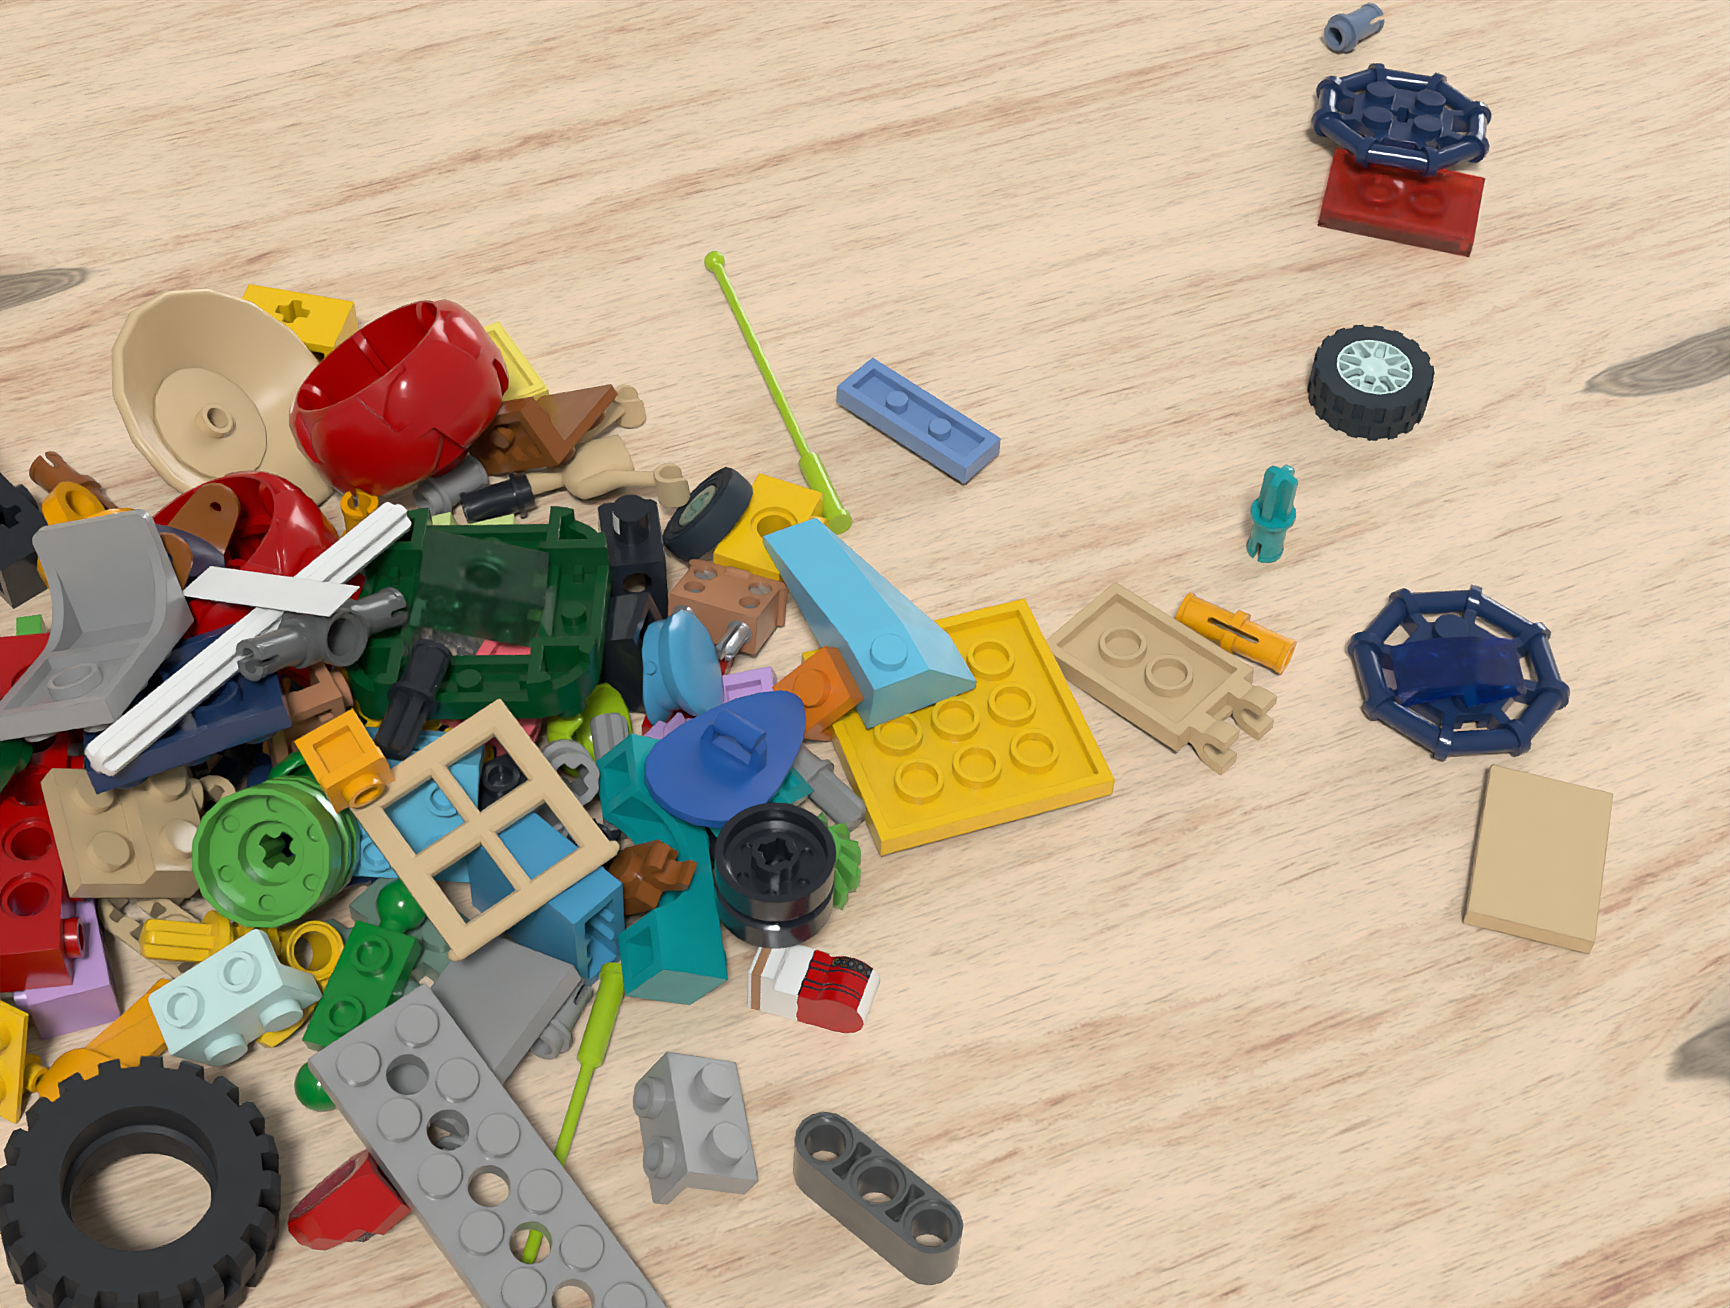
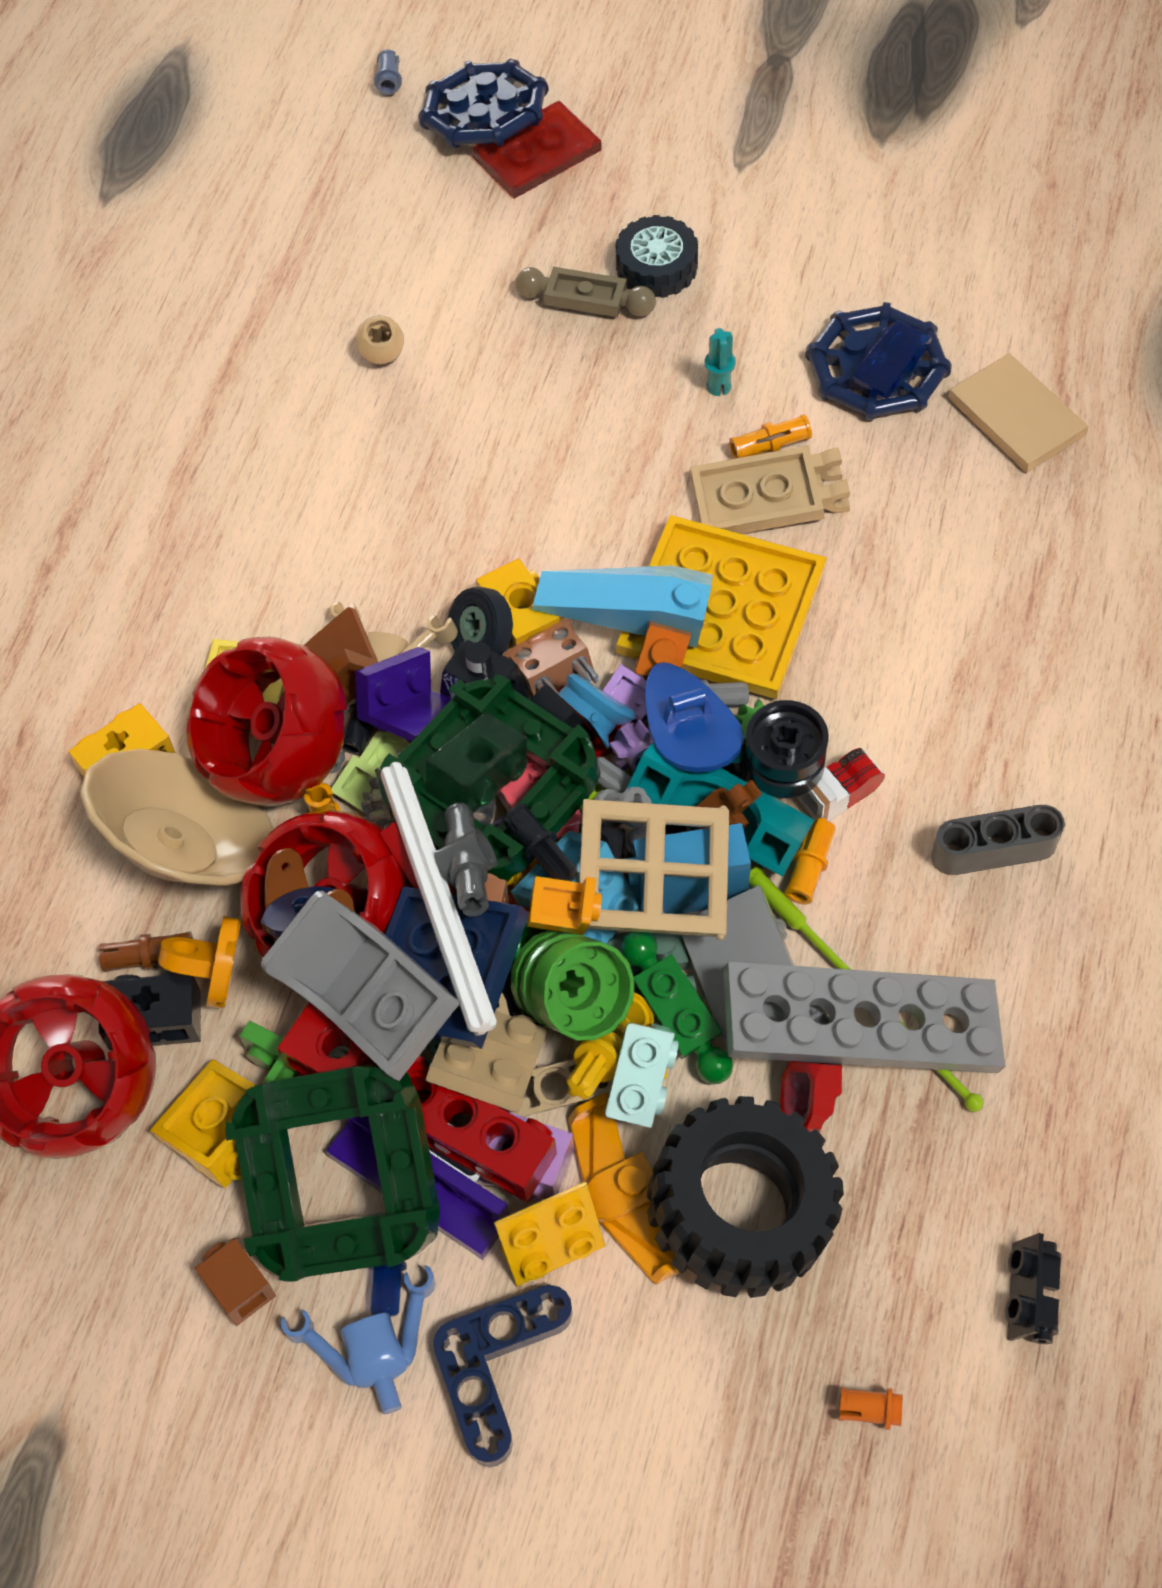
camera: 45 degrees left, 10 degrees up
white sticker [183,566,360,617] -> none
light grey bracket [633,1052,758,1205] -> none
lime piece [704,251,853,535] -> none
medium blue plate [836,357,1001,484] -> none
none -> tan piece [355,315,404,365]
none -> dark purple bracket [356,647,452,743]
none -> dark tan plate [516,267,656,317]
none -> light orange axle [784,817,836,905]

